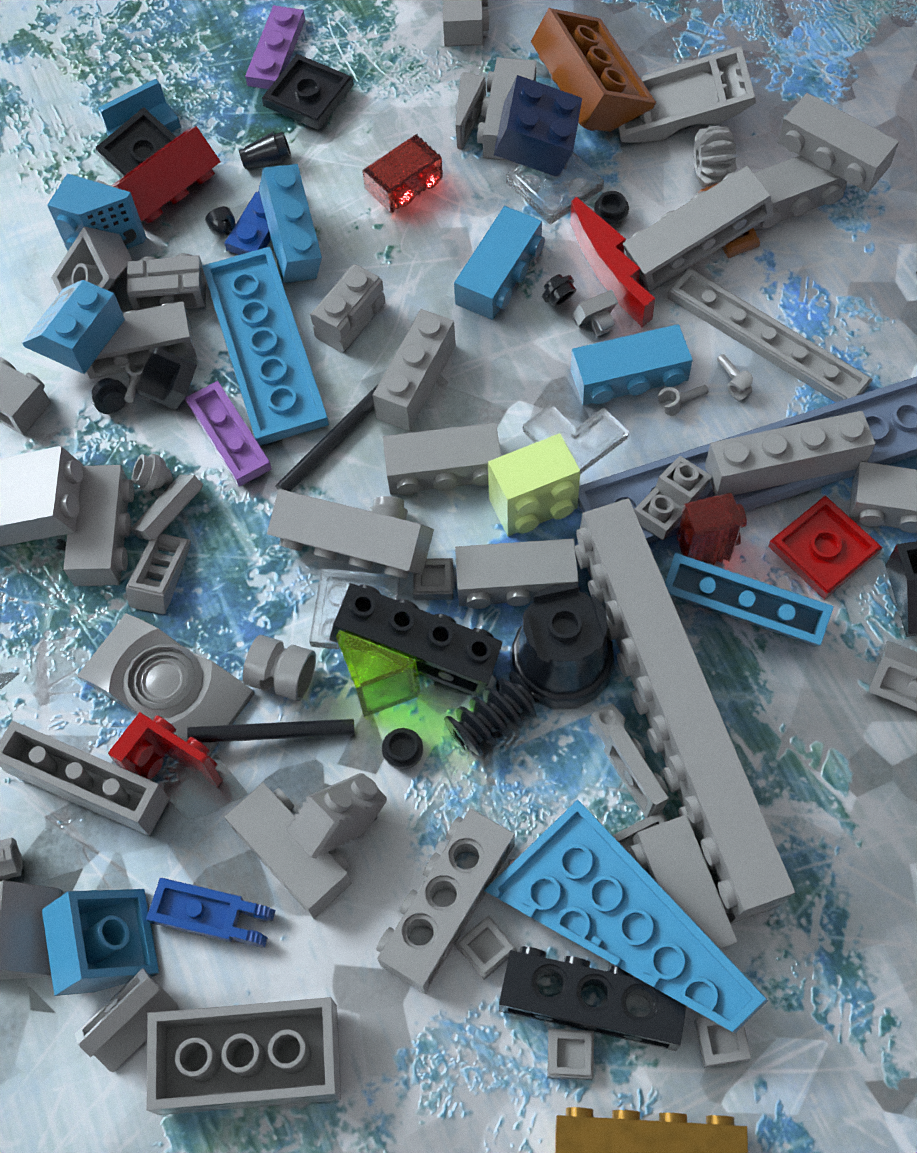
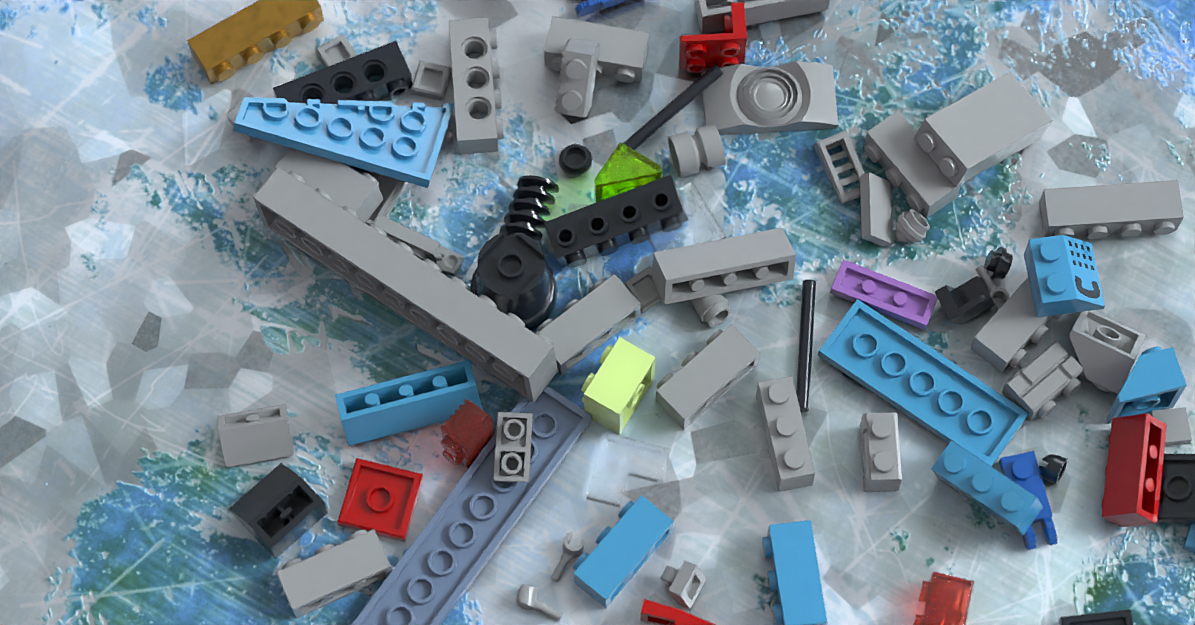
camera: 140 degrees right, 5 degrees up
black cone [239,131,292,169] -> none
black plate [542,274,576,307] -> none
light grey brick [705,411,876,499] -> none

